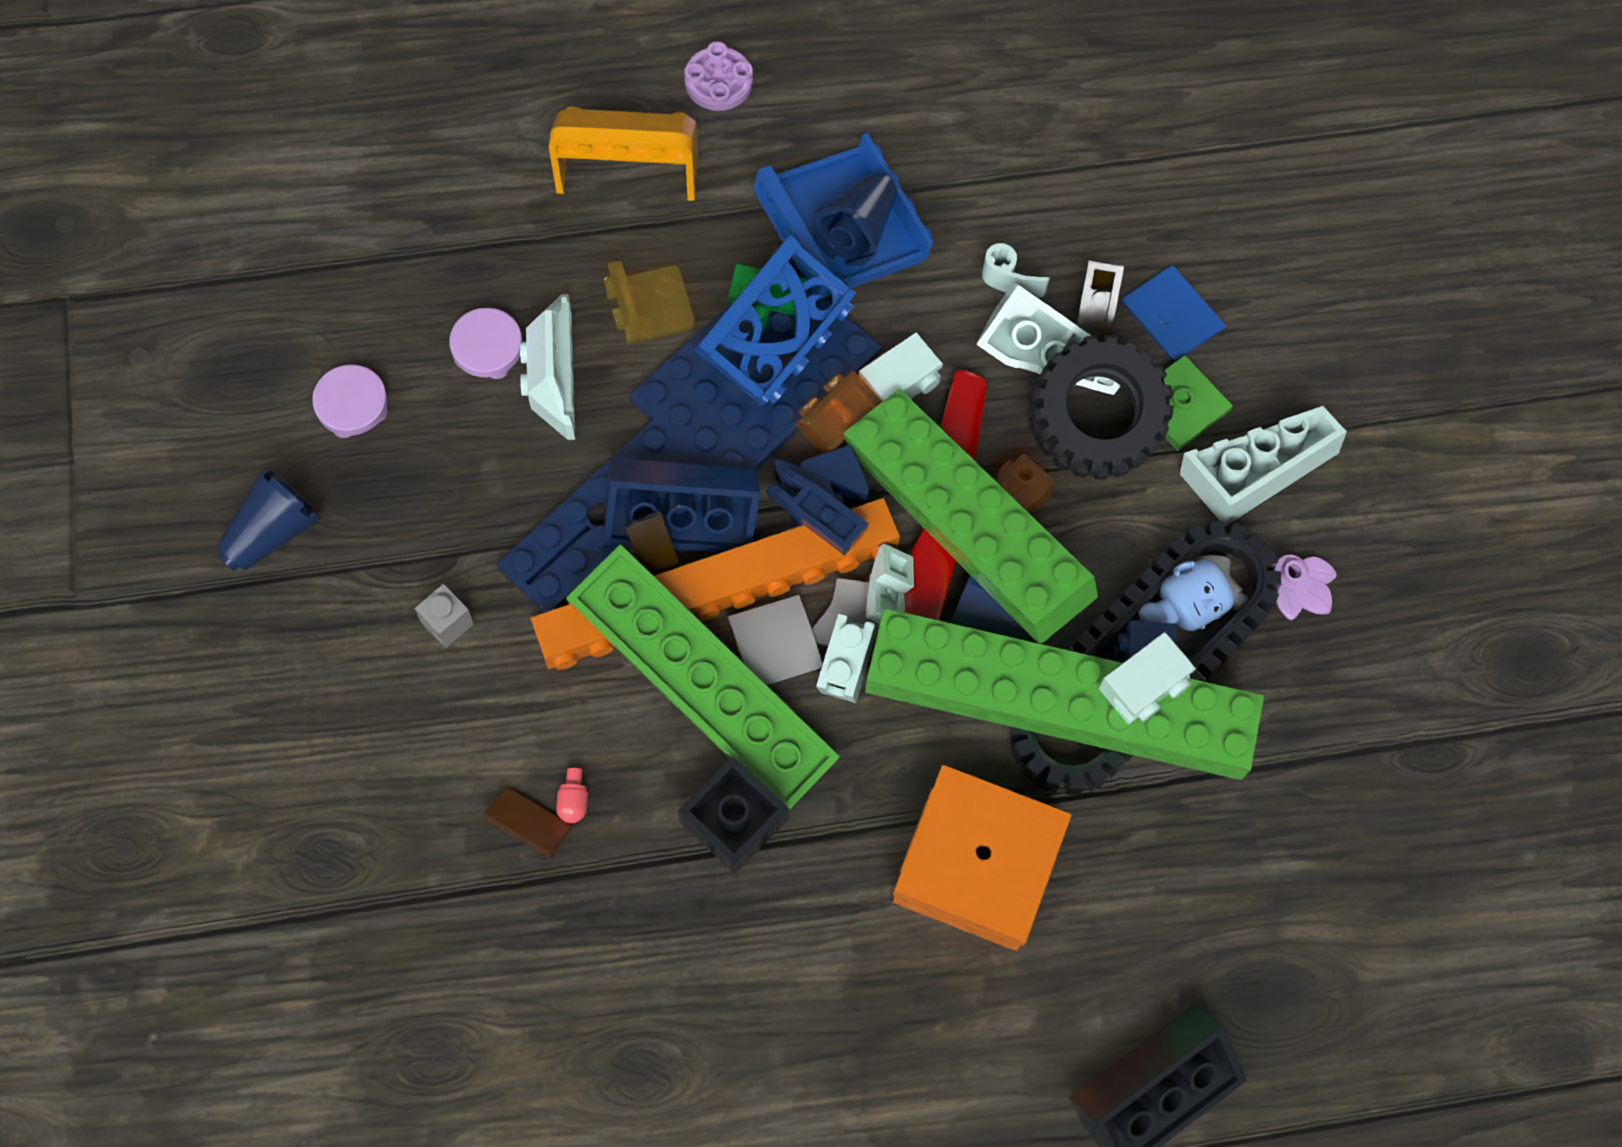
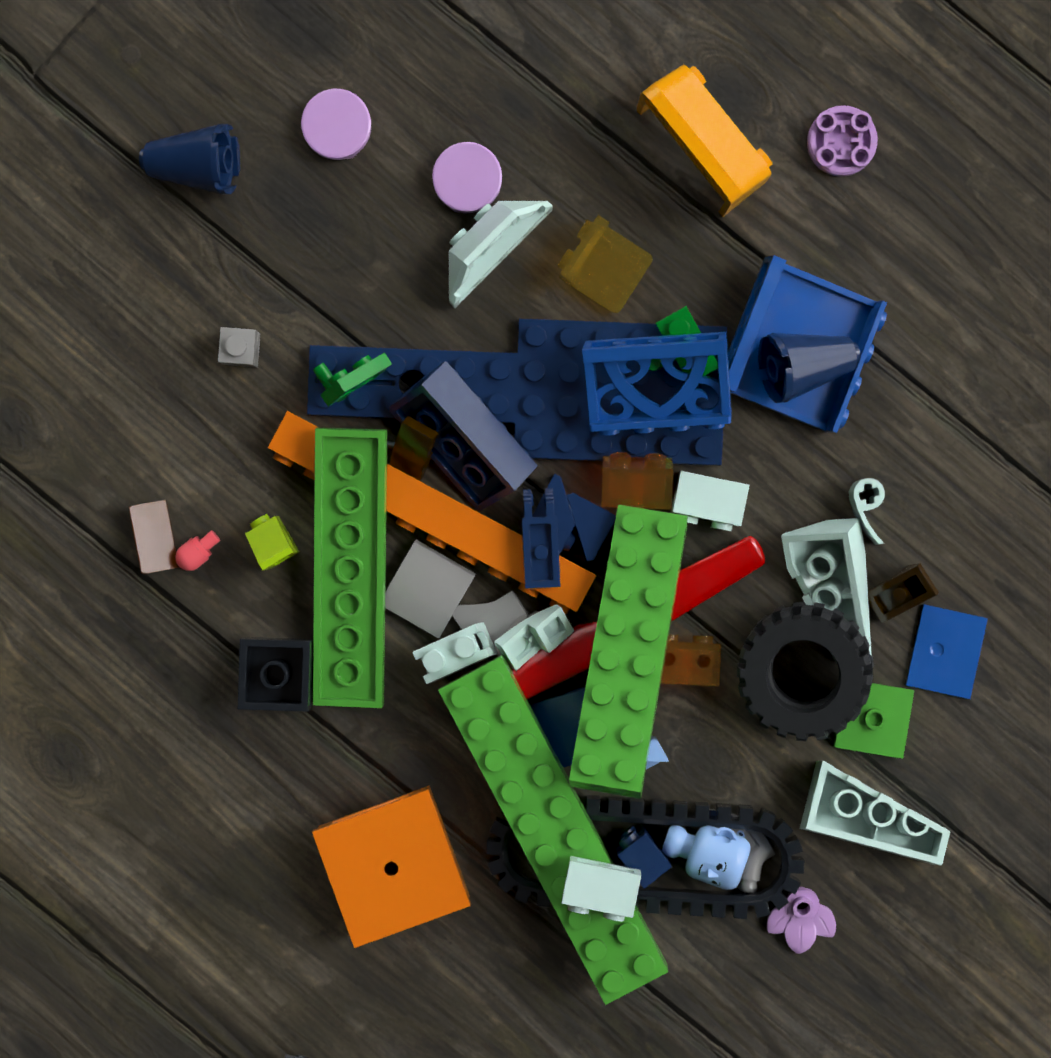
camera: 55 degrees right, 20 degrees up
none -> lime slope [245,514,300,571]
none -> green plate [312,352,392,406]

